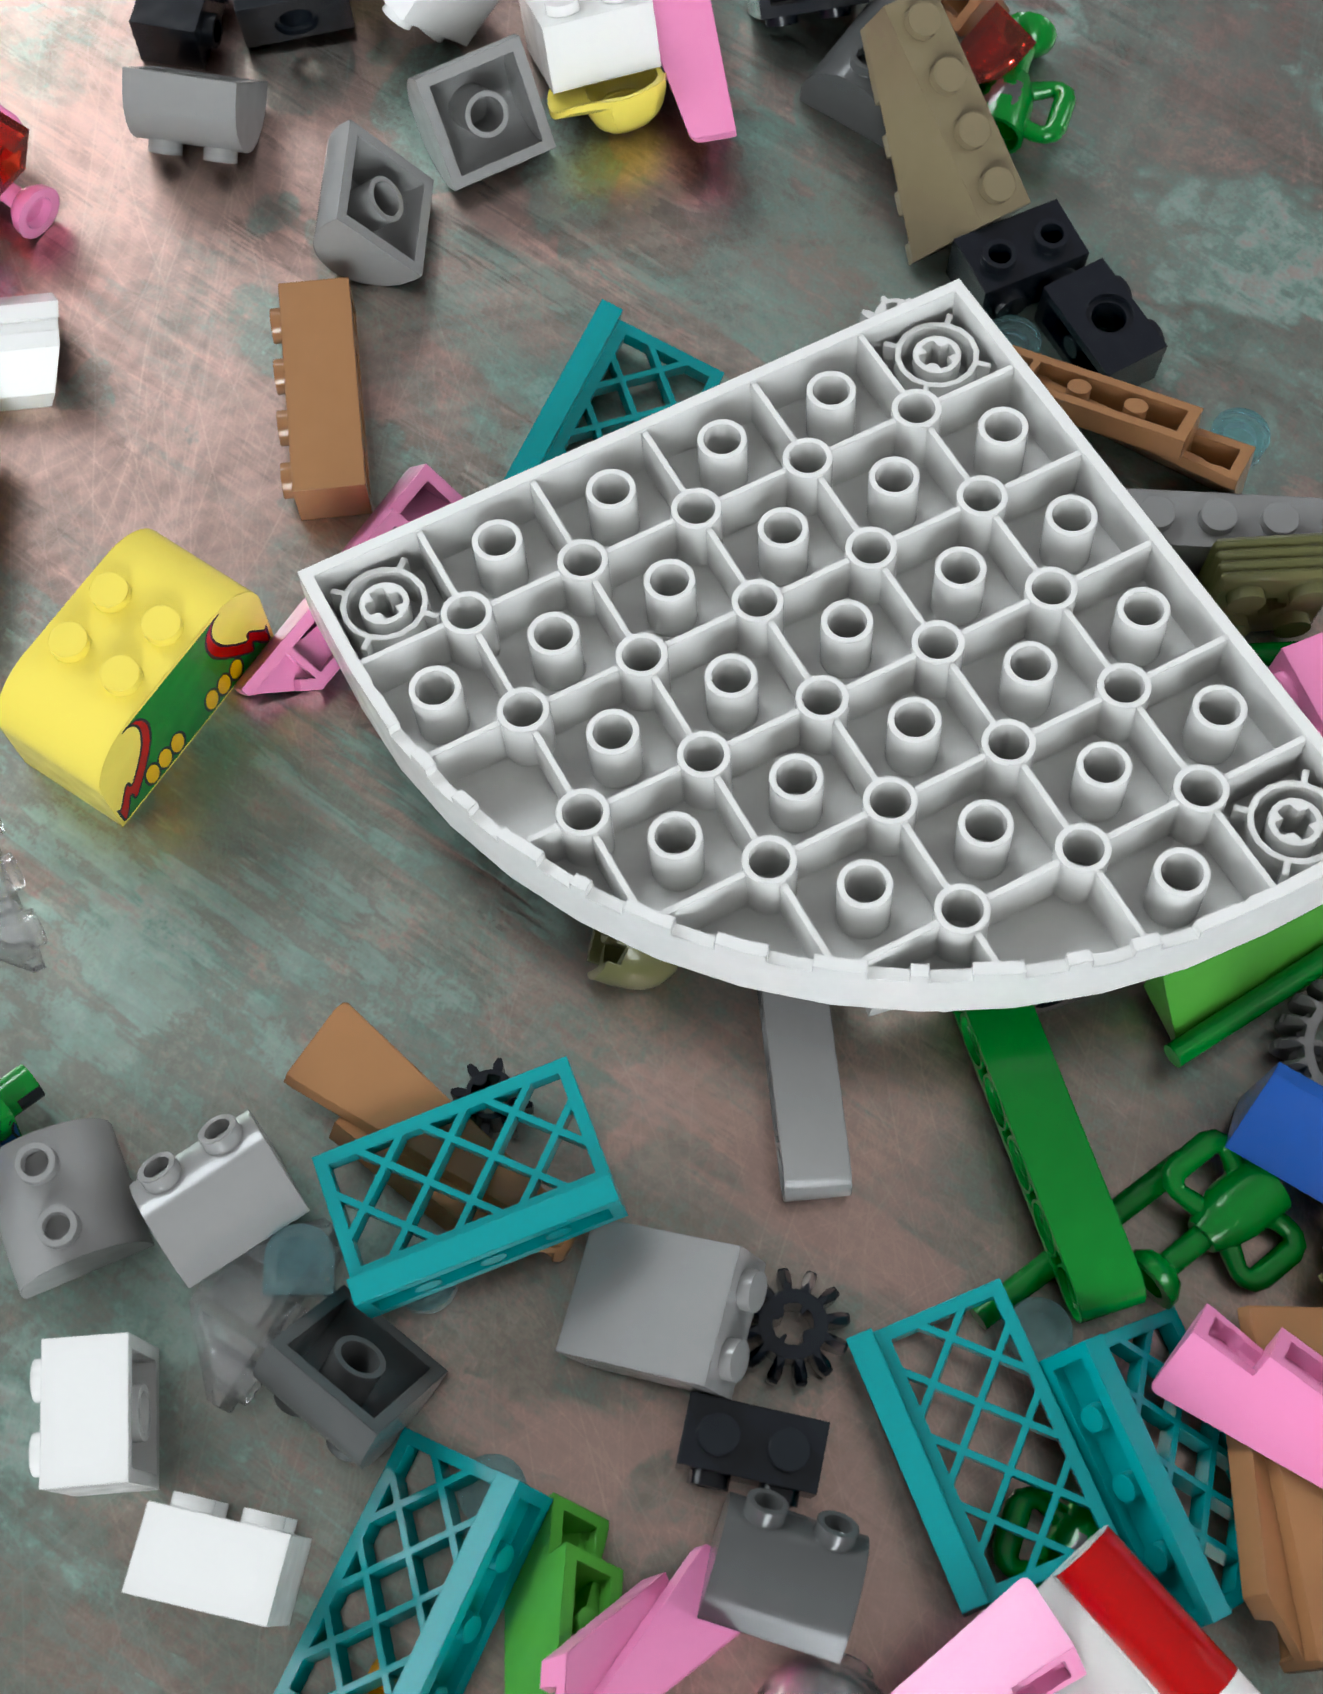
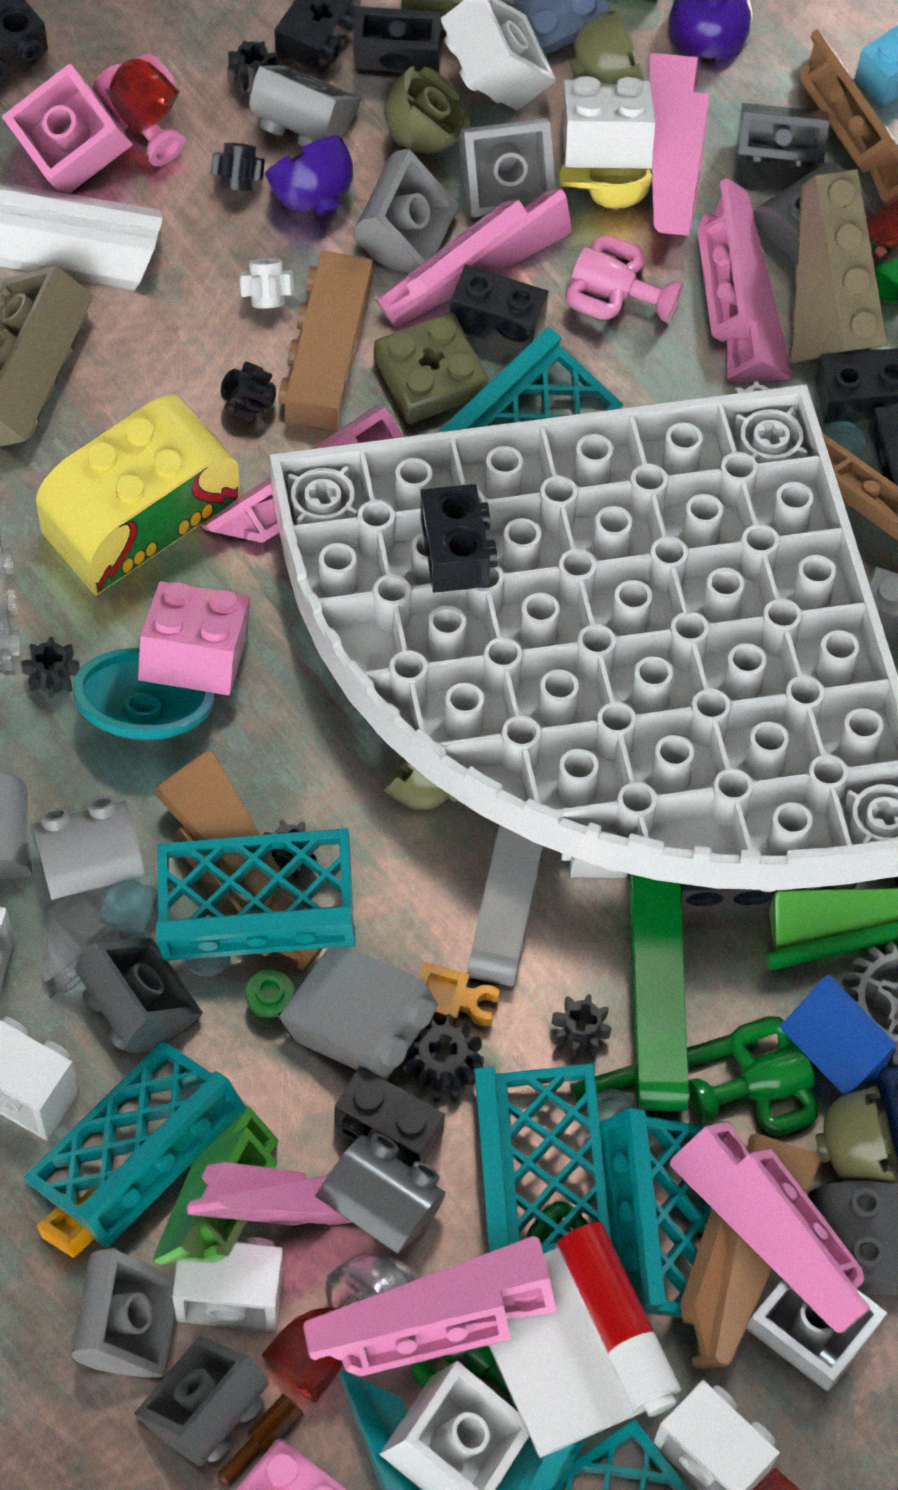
camera: 15 degrees right, 5 degrees down
none -> black gear [21,637,80,698]
none -> teal dish [73,648,214,741]
none -> bright pink brick [138,581,251,696]
none -> black gear [211,142,265,191]
none -> black gear [220,361,276,421]
none -> black gear [227,40,278,93]
none -> white gear [240,258,294,308]
none -> green plate [246,969,294,1018]
none -> dark purple cylinder [265,135,353,216]
none -> olive brick [374,312,489,424]
none -> bright pink wedge [375,189,572,328]
none -> olive cylinder [384,66,470,155]
none -> light orange plate [419,961,500,1026]
none -> black brick [420,484,498,593]
none -> black brick [450,264,549,351]
none -> black gear [551,994,612,1057]
none -> bright pink piece [566,236,684,324]
none -> bright pink wedge [697,178,792,383]

